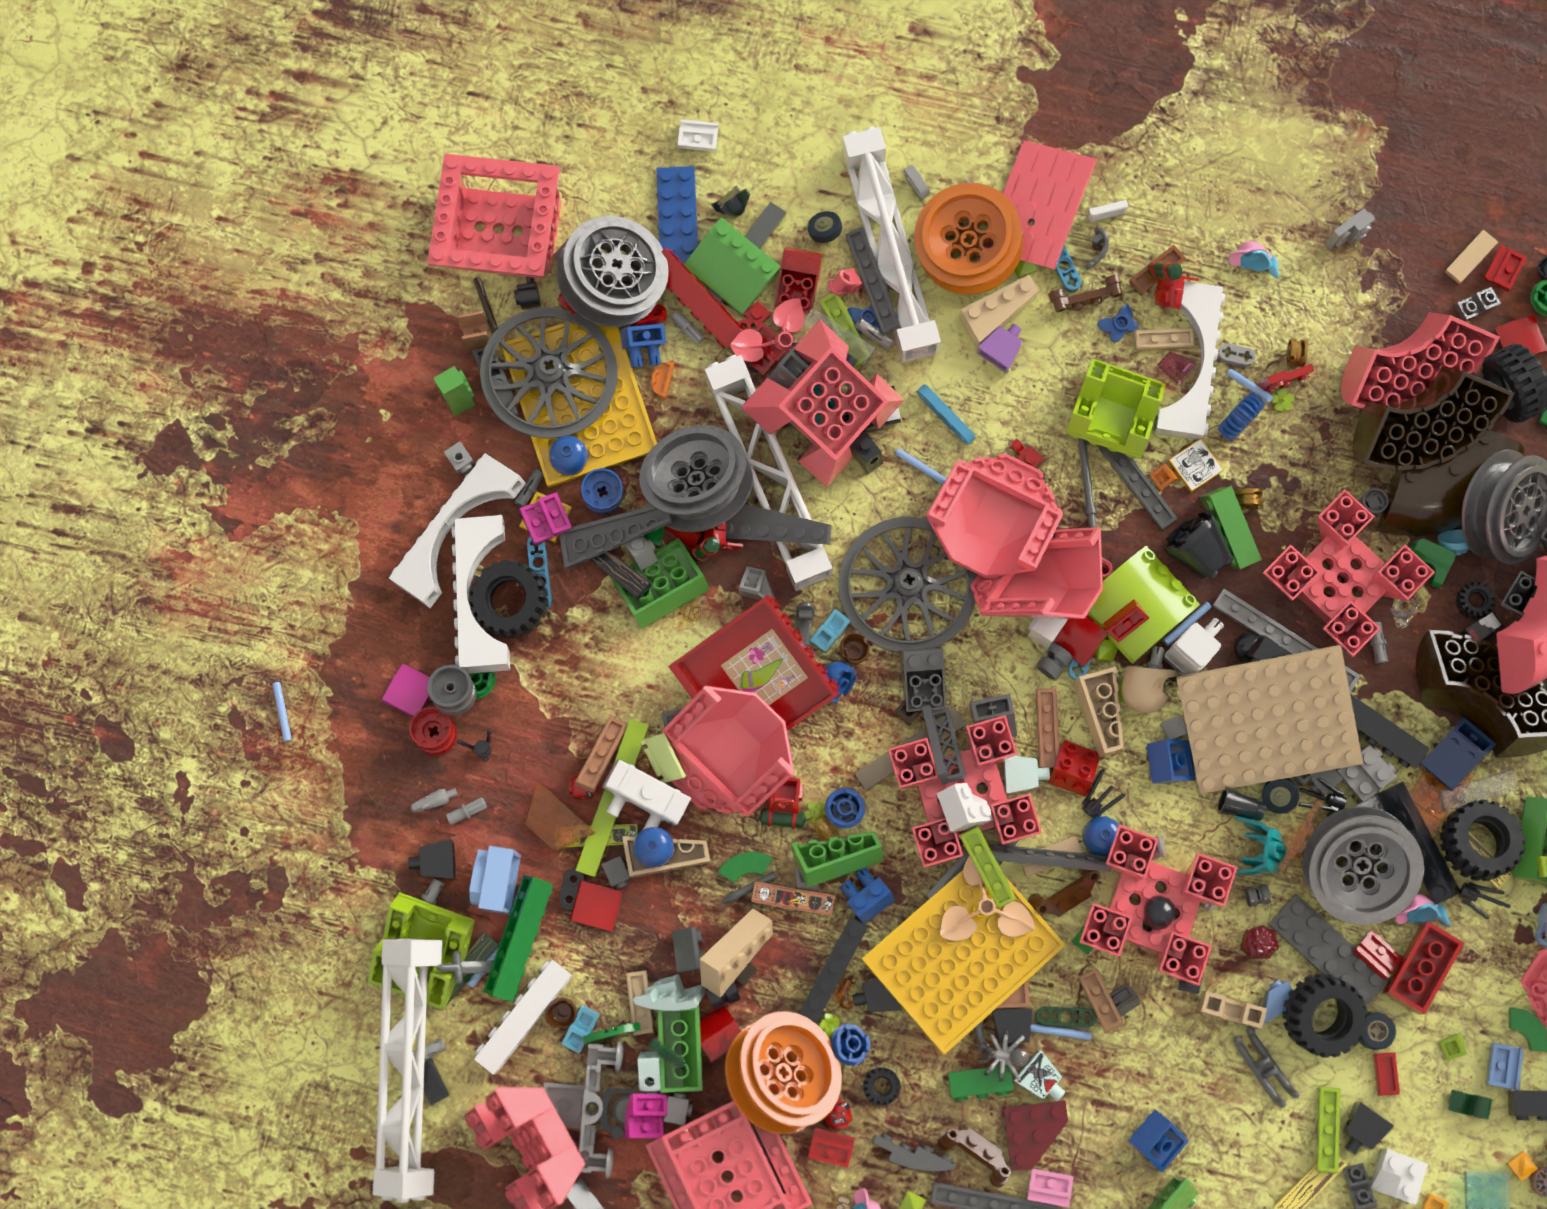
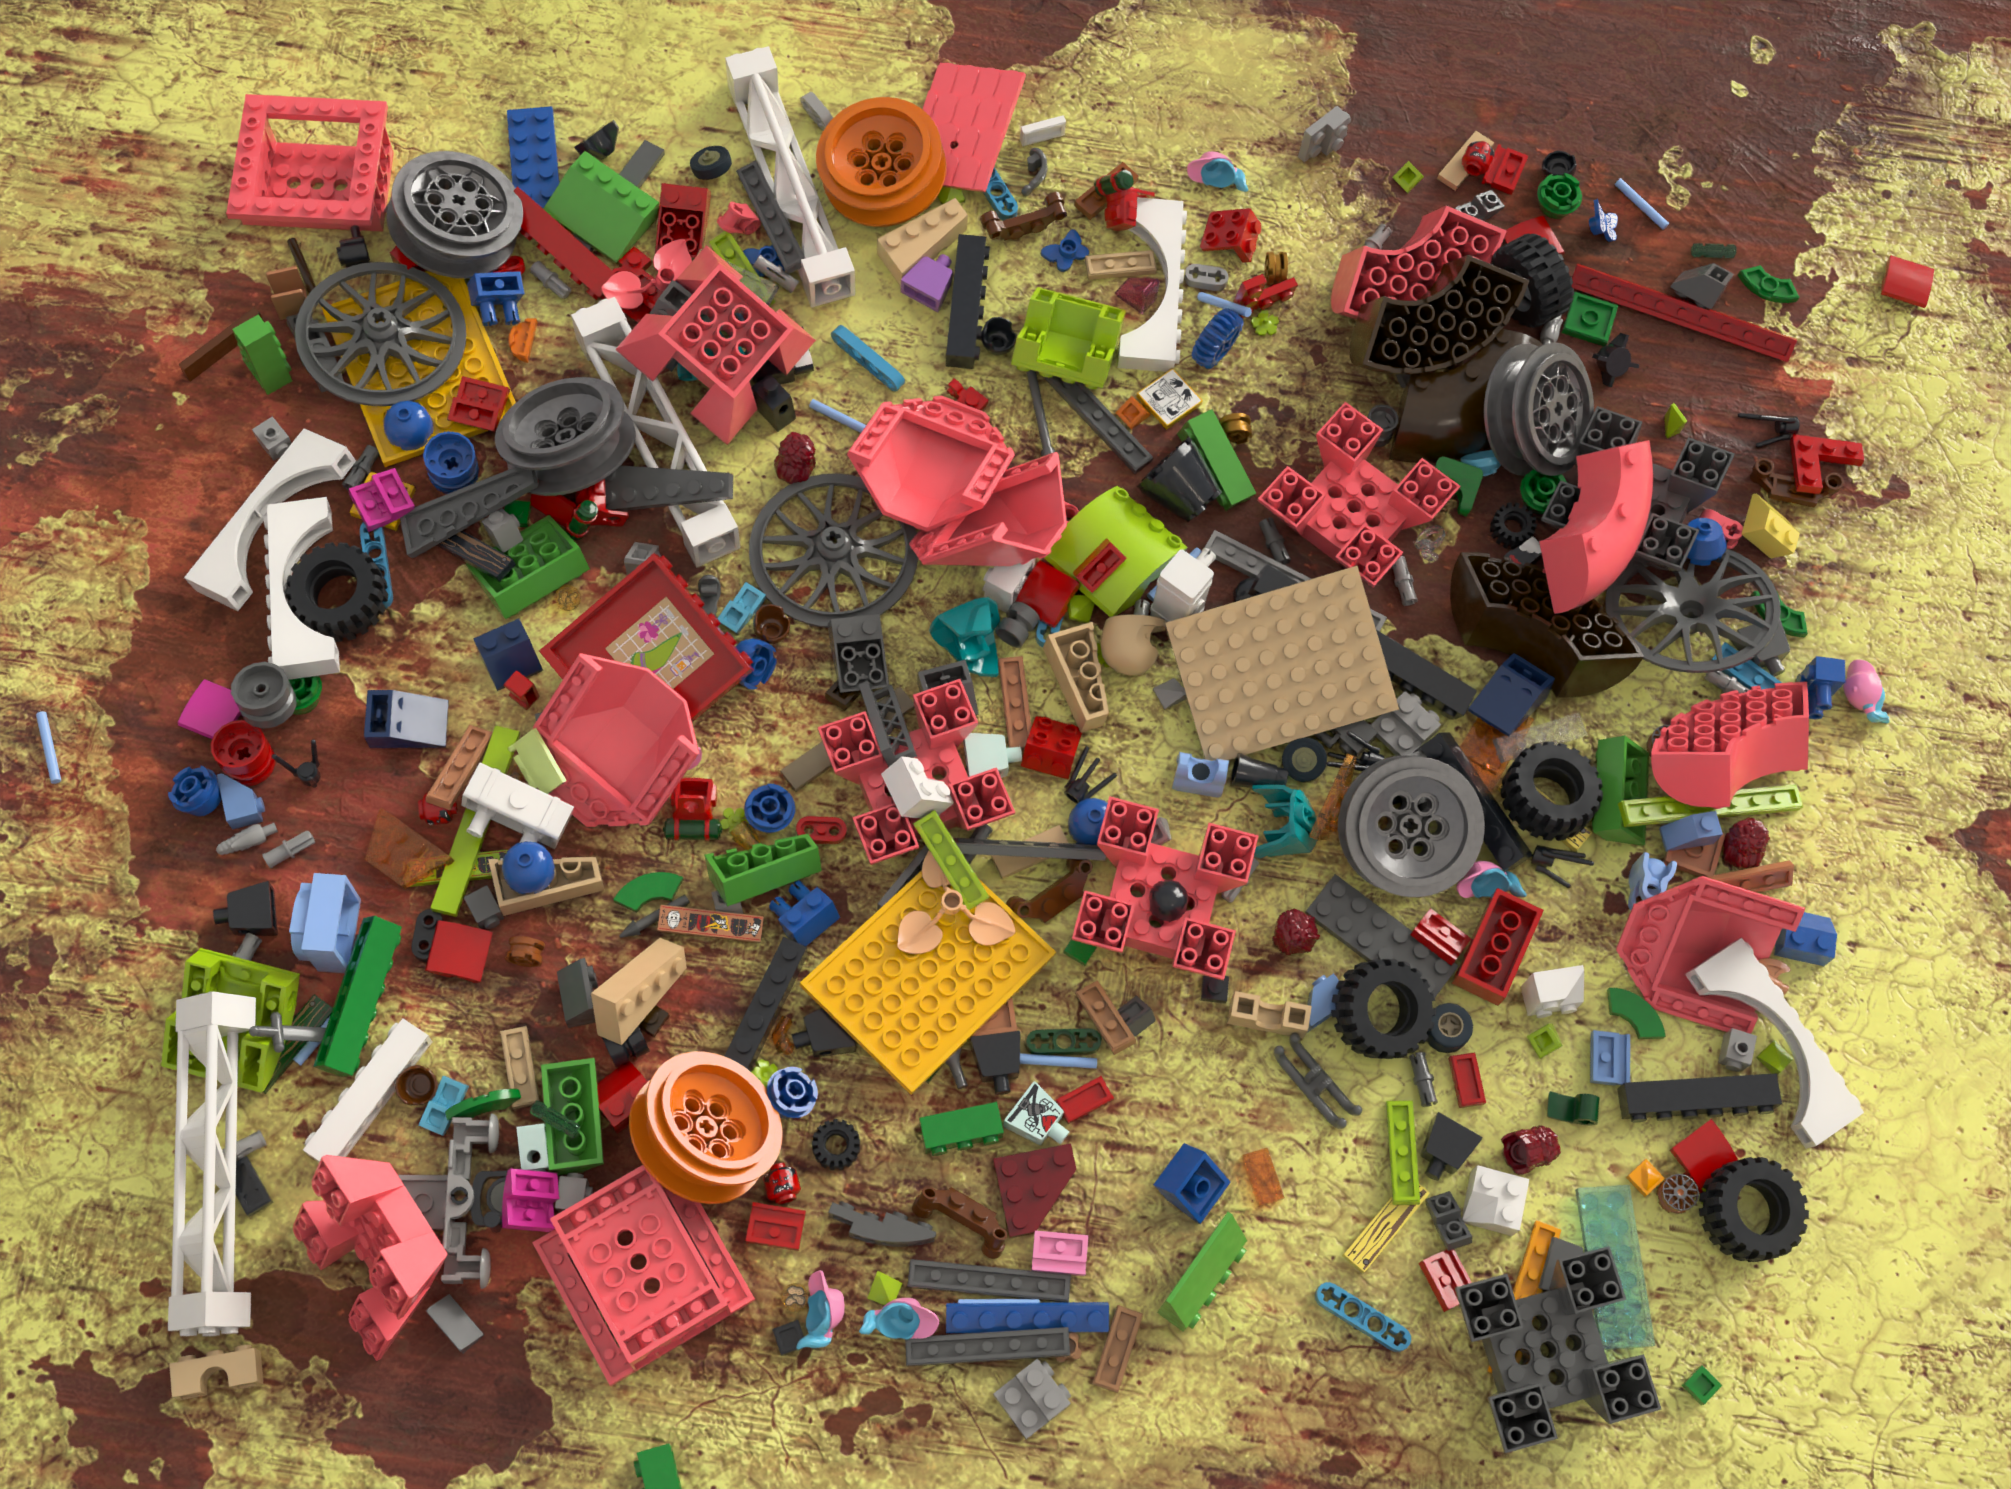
camera: 15 degrees left, 10 degrees down
light aqua slope [633,974,706,1011] -> none
white plate [678,120,719,152] -> none
animal [977,1030,1029,1082] -> none
blue slope [1147,740,1196,784] -> none
dark grey wheel [1245,884,1271,908] -> none
none -> blue cone [168,766,222,816]
none -> reddish brown tile [179,307,264,382]
none -> medium blue slope [217,773,265,829]
none -> slope [364,690,449,748]
none -> red slope [447,376,510,432]
none -> dark blue slope [473,618,543,691]
none -> red piece [504,671,540,710]
none -> dark orange wheel [505,936,545,967]
none -> dark red hair [774,432,816,484]
none -> red plate [796,816,847,844]
none -> teal piece [929,597,1000,677]
none -> black brick [946,234,990,369]
none -> black hair [981,317,1017,355]
none -> red tile [1055,1076,1114,1124]
none -> light blue piece [1172,752,1229,798]
none -> red bracket [1200,208,1261,263]
none -> clear orange tile [1241,1148,1285,1207]
none -> dark grey pin [1259,517,1291,565]
none -> light grey pin [1364,224,1392,250]
none -> lime slope [1392,161,1424,193]
none -> dark grey pin [1409,1052,1438,1107]
none -> red head [1462,141,1495,176]
none -> dark red hair [1501,1125,1561,1175]
none -> green cone [1520,470,1566,514]
none -> white slope [1521,965,1584,1018]
none -> light grey piece [1540,315,1563,344]

